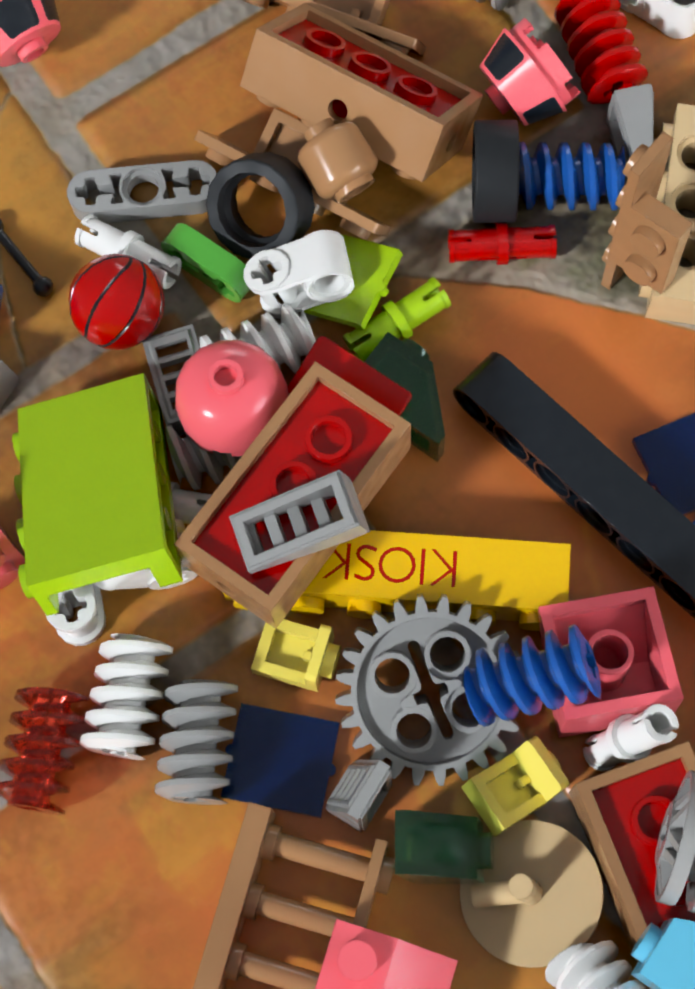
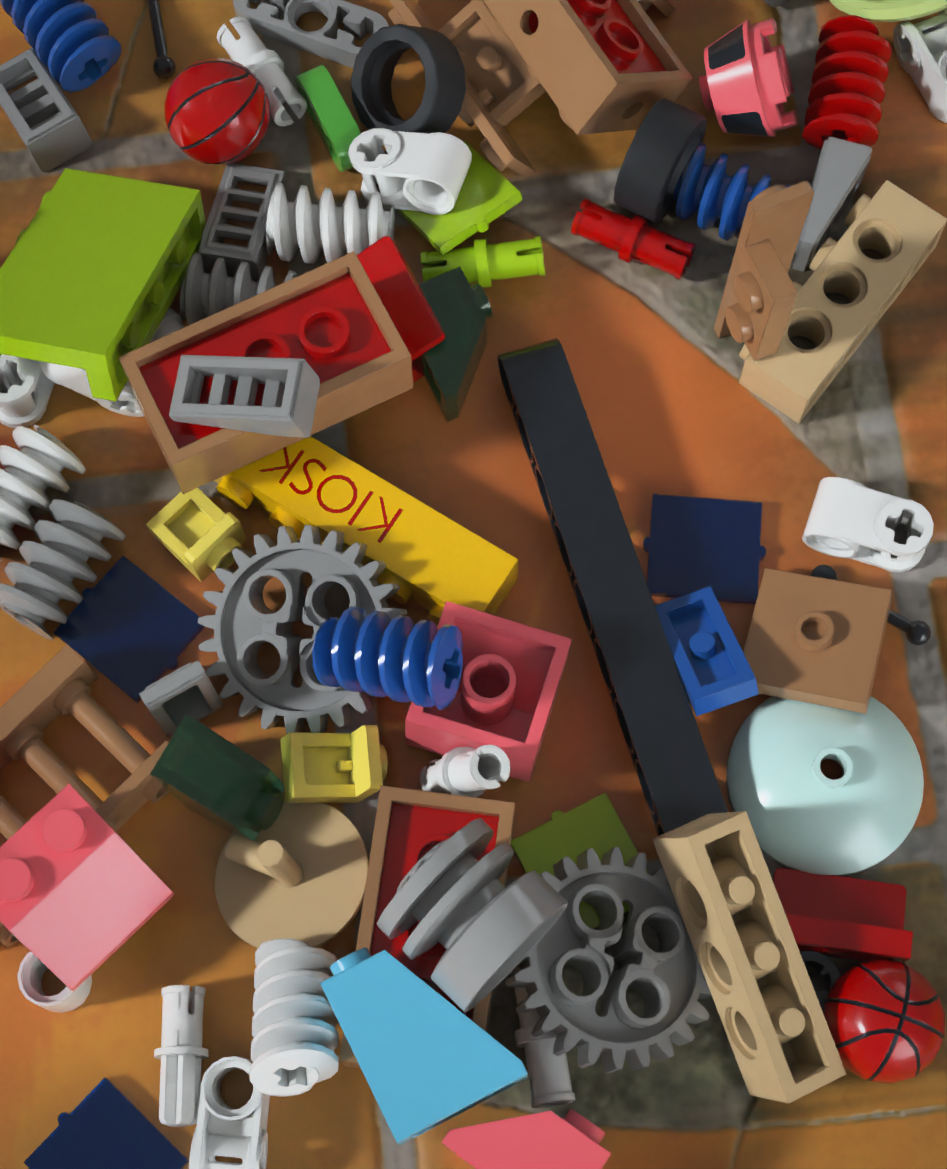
camera: 25 degrees right, 0 degrees up
coral cylinder [175,340,289,457] -> none
medium nougat head [297,118,378,203] -> none

